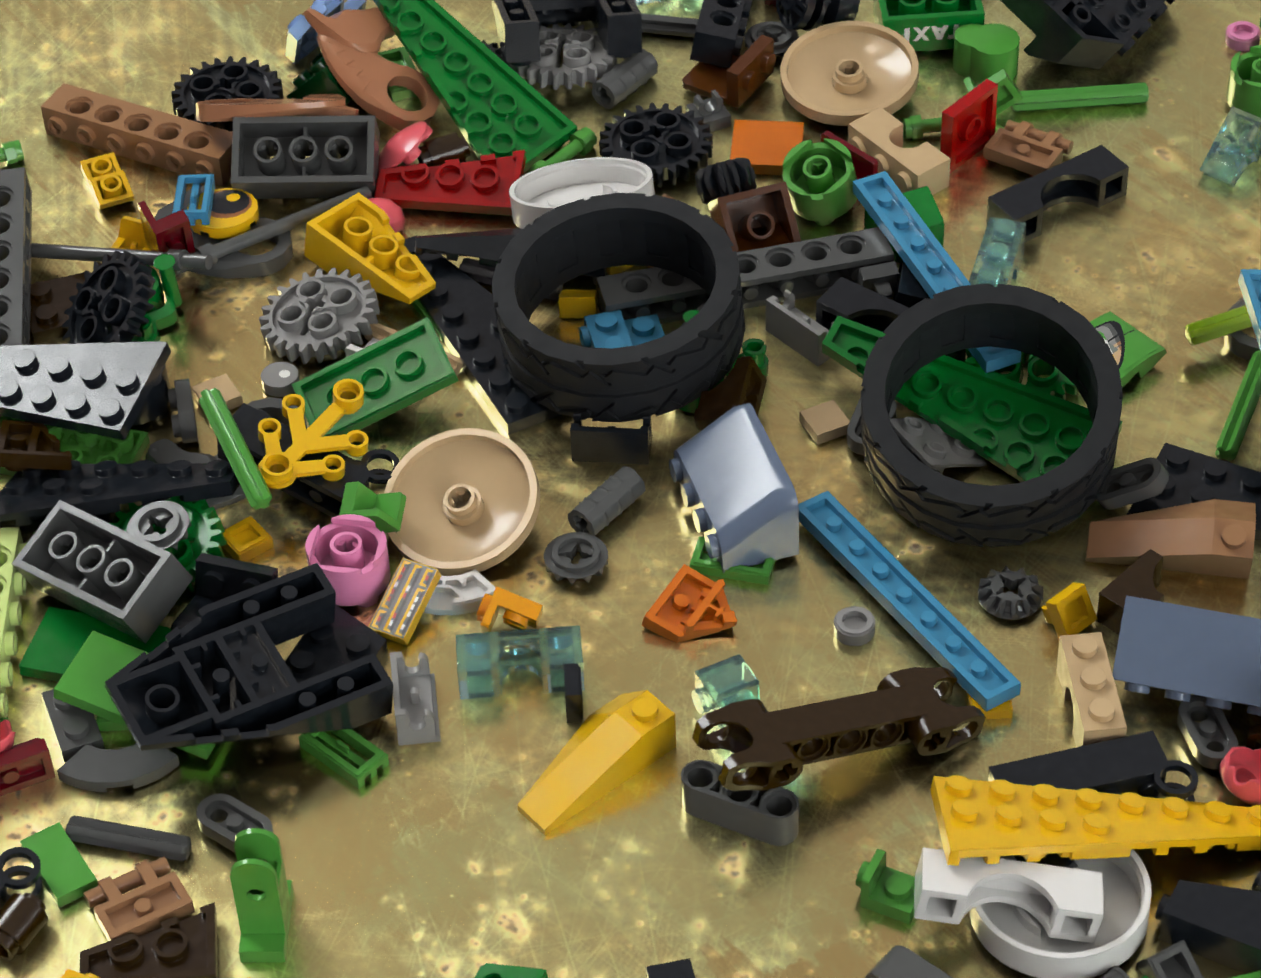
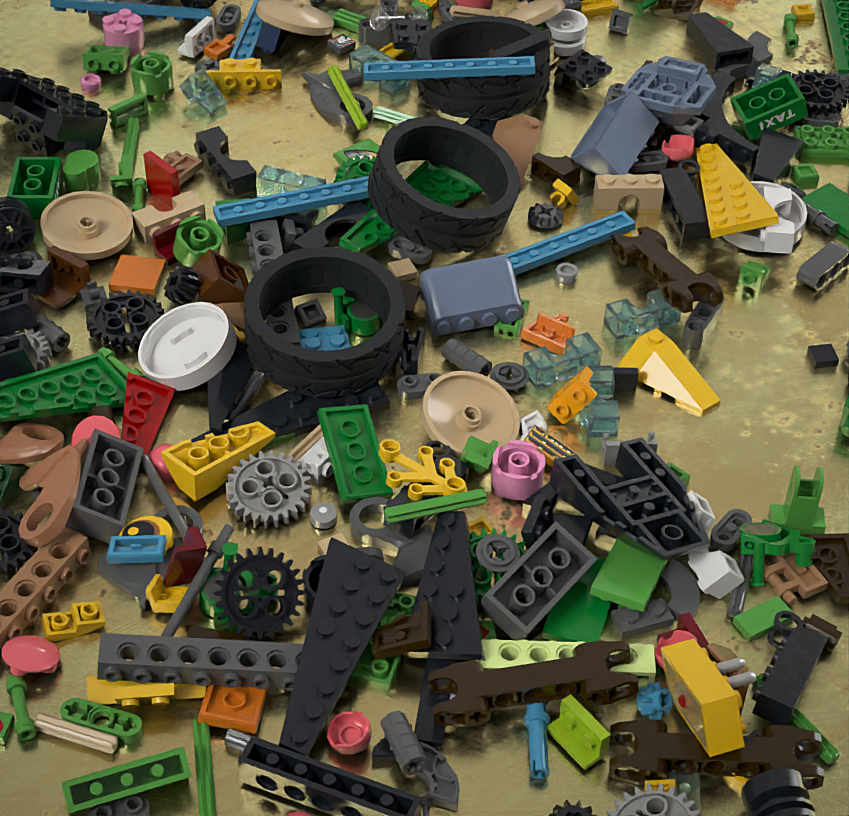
camera: 90 degrees left, 0 degrees up
none -> coral dish [2,635,60,676]
none -> bright green tile [108,92,149,128]
none -> dark grey plate [397,373,441,400]
none -> clear light blue arch [523,332,602,389]
none -> white arch [687,490,745,599]
none -> green piece [739,519,816,587]

